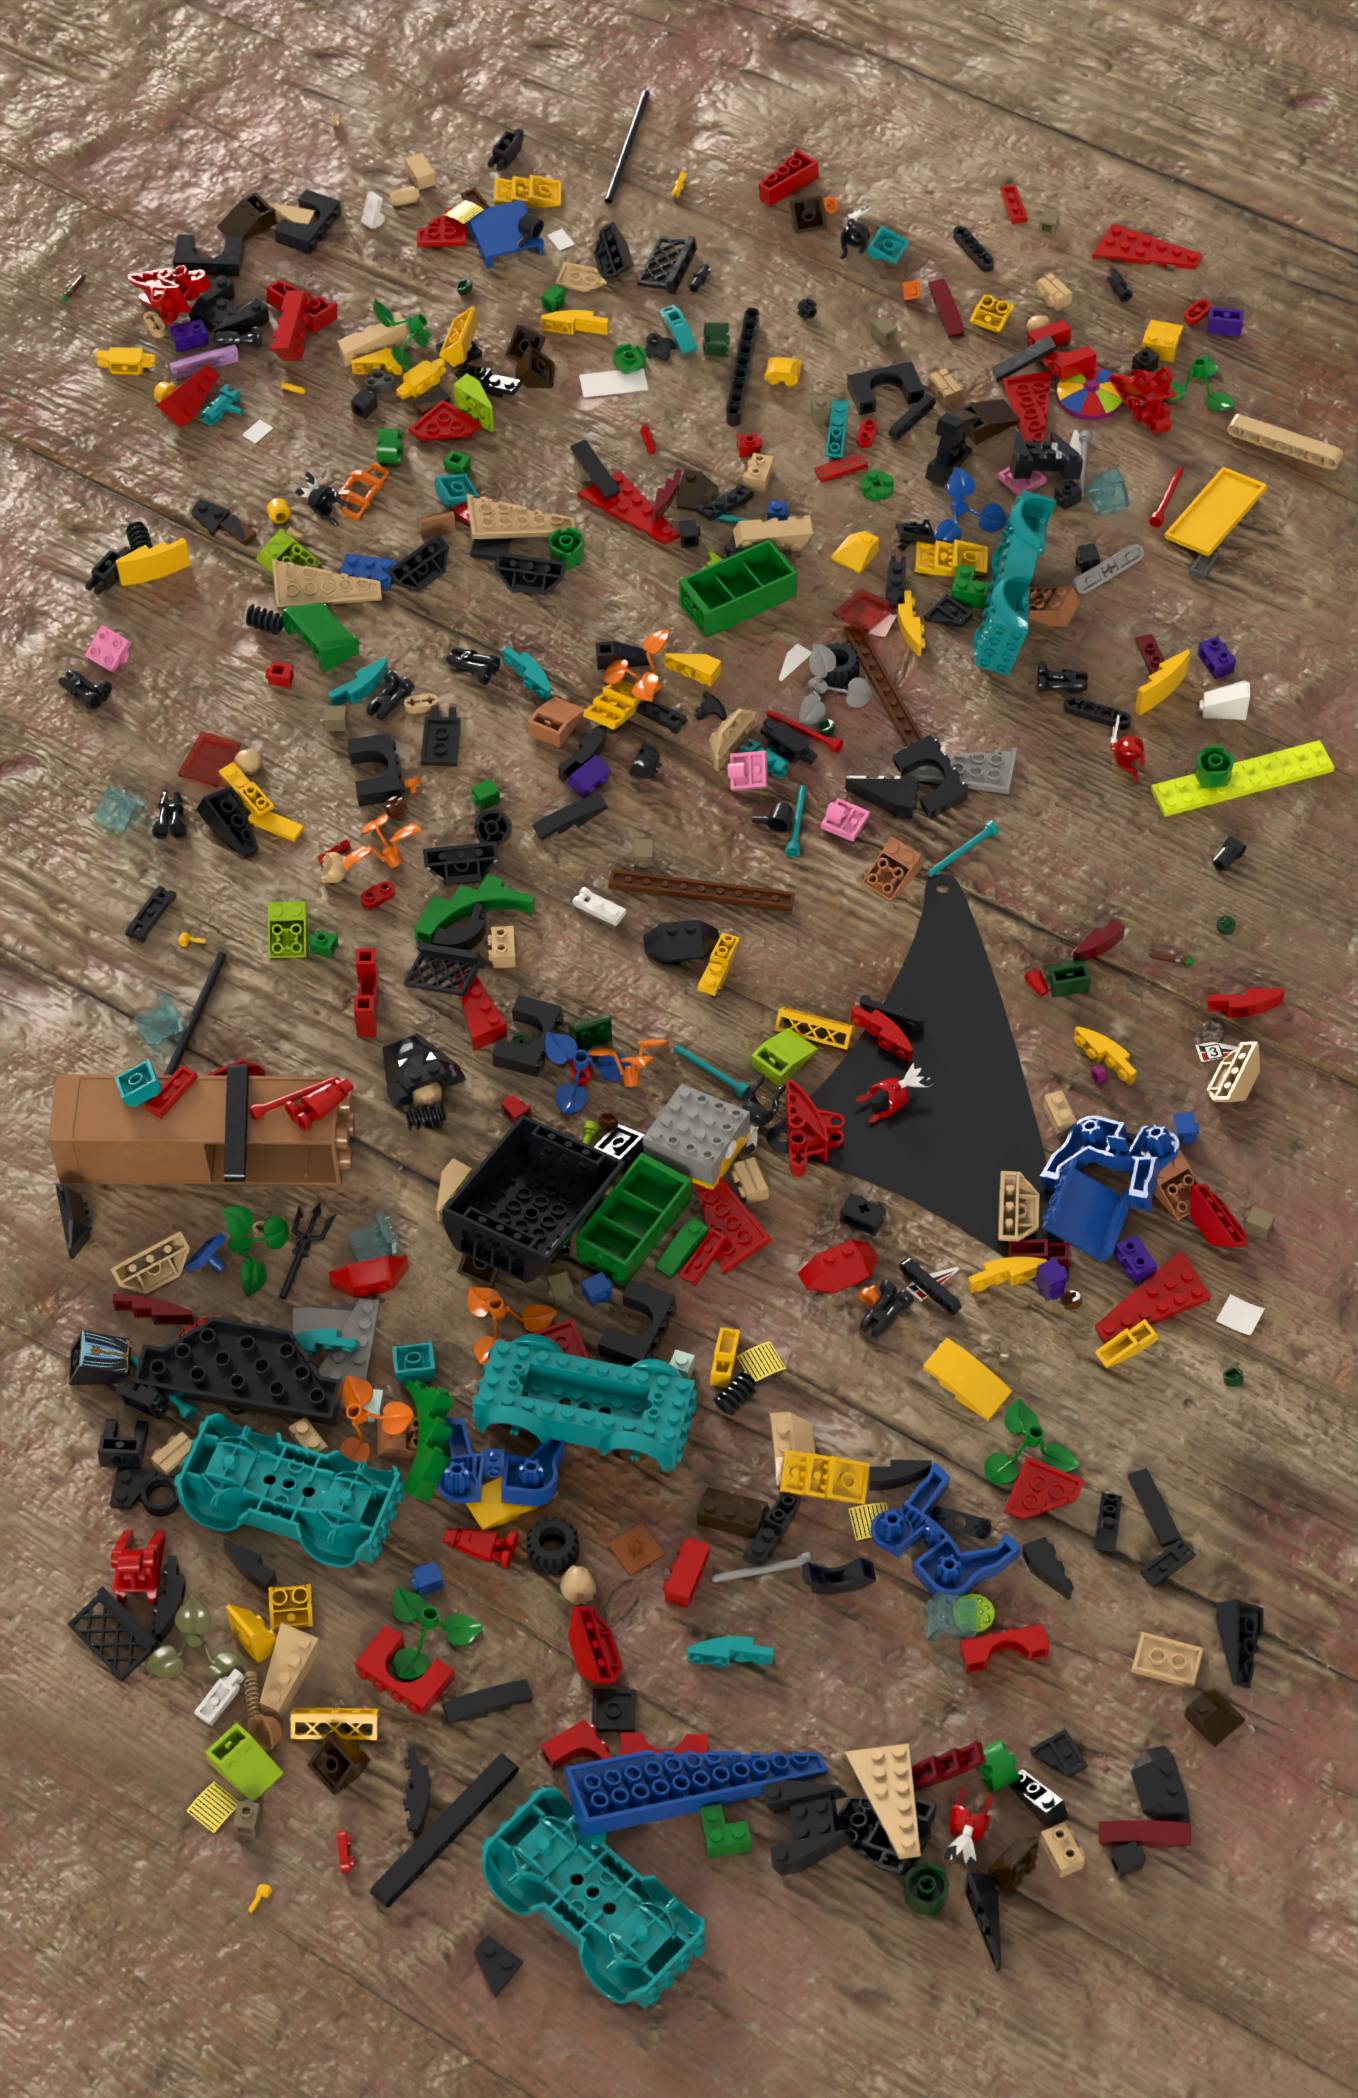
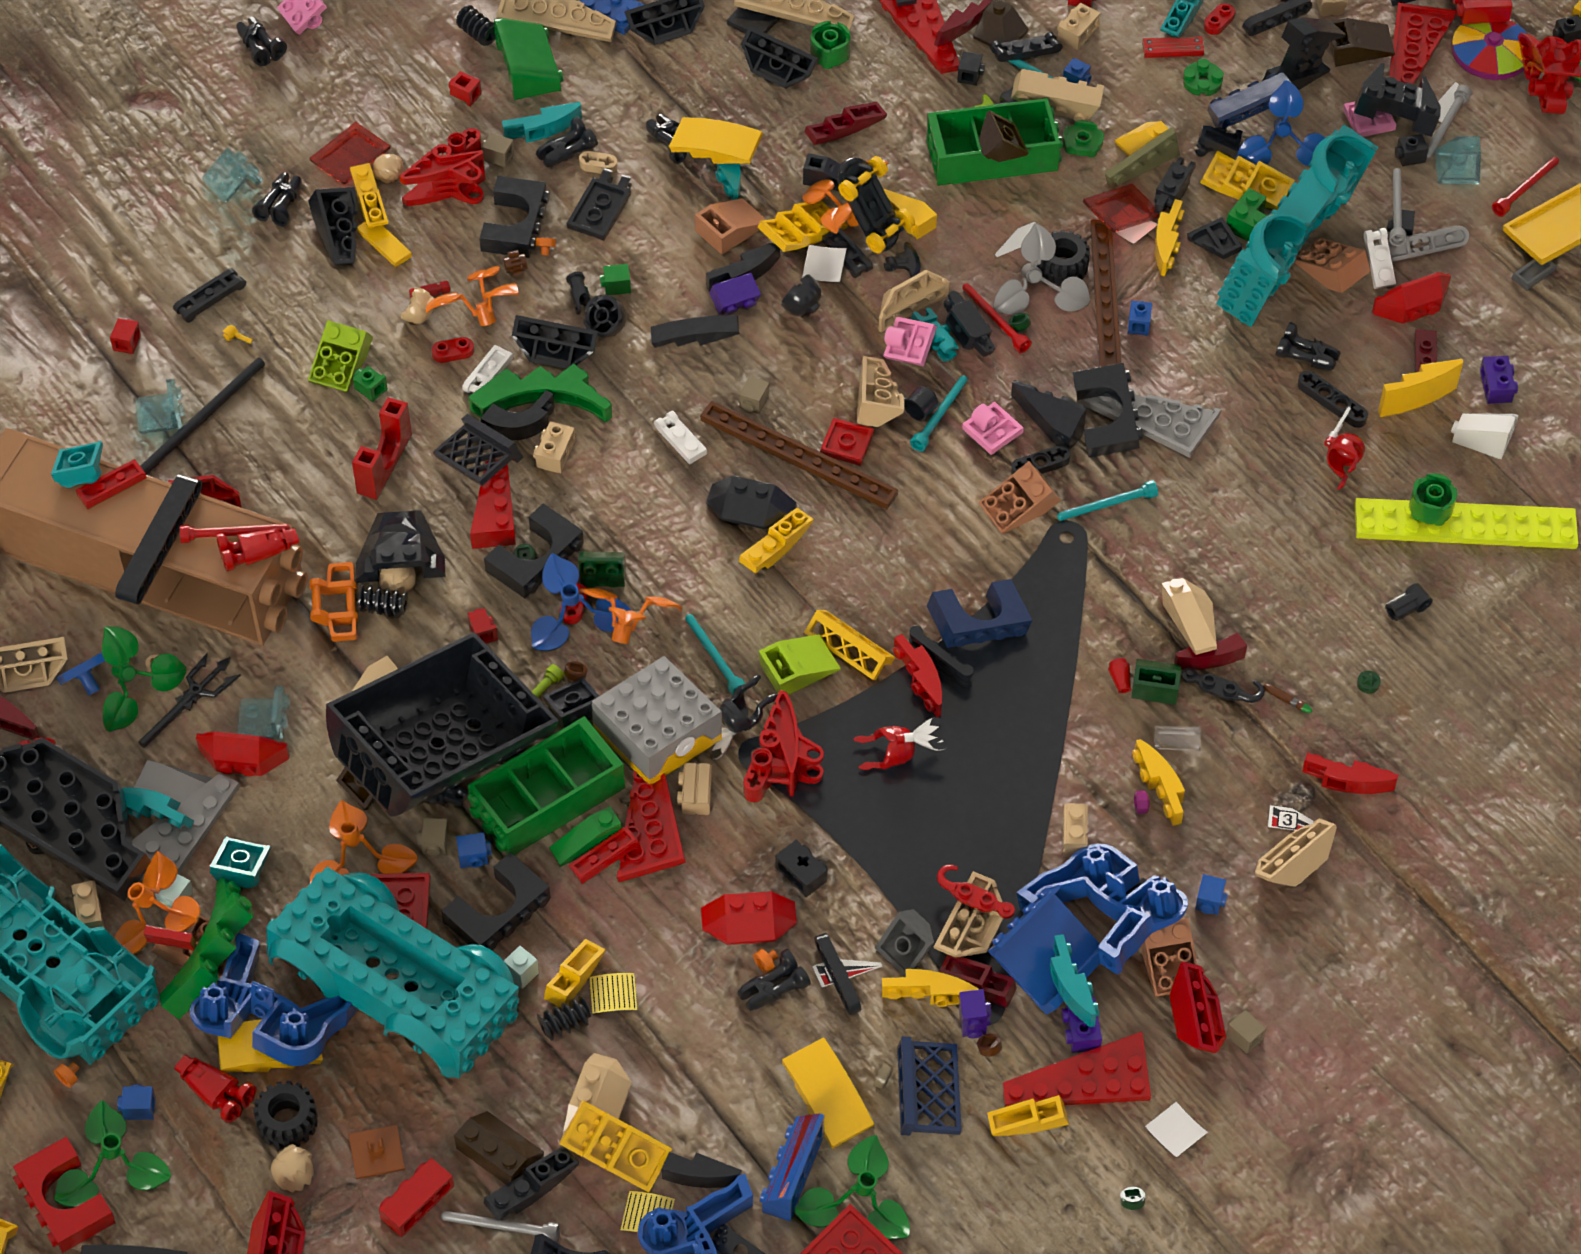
camera: 20 degrees right, 0 degrees up
none -> orange tile [53,1062,80,1088]
none -> red brick [110,318,141,354]
none -> red tile [144,925,196,950]
none -> orange bar [309,562,358,642]
none -> red piece [399,128,486,206]
none -> white plate [462,345,513,393]
none -> black piece [566,271,591,315]
none -> yellow slope [669,117,763,164]
none -> blue slope [760,1113,824,1222]
none -> white sticker [802,245,847,282]
none -> dark red slope [804,102,887,145]
none -> red tile [820,418,874,466]
none -> black piece [837,156,915,254]
none -> tan wedge [857,356,904,427]
none -> dark grey slope [875,909,934,977]
none -> dark blue fence [897,1036,962,1136]
none -> dark blue arch [927,579,1033,648]
none -> red piece [937,865,1015,919]
none -> dark brown slope [979,110,1029,162]
none -> black beam [1011,445,1071,475]
none -> teal slope [1049,934,1099,1027]
none -> green plate [1063,120,1104,157]
none -> olive wing [1105,128,1180,189]
none -> blue brick [1127,300,1152,336]
none -> clear tile [1154,726,1201,751]
none -> tan wedge [1162,578,1217,655]
none -> black piece [1182,668,1265,703]
none -> slope [1207,72,1291,128]
none -> white plate [1364,228,1396,289]
none -> red wedge [1372,272,1451,324]
none -> light grey piece [1389,168,1406,246]

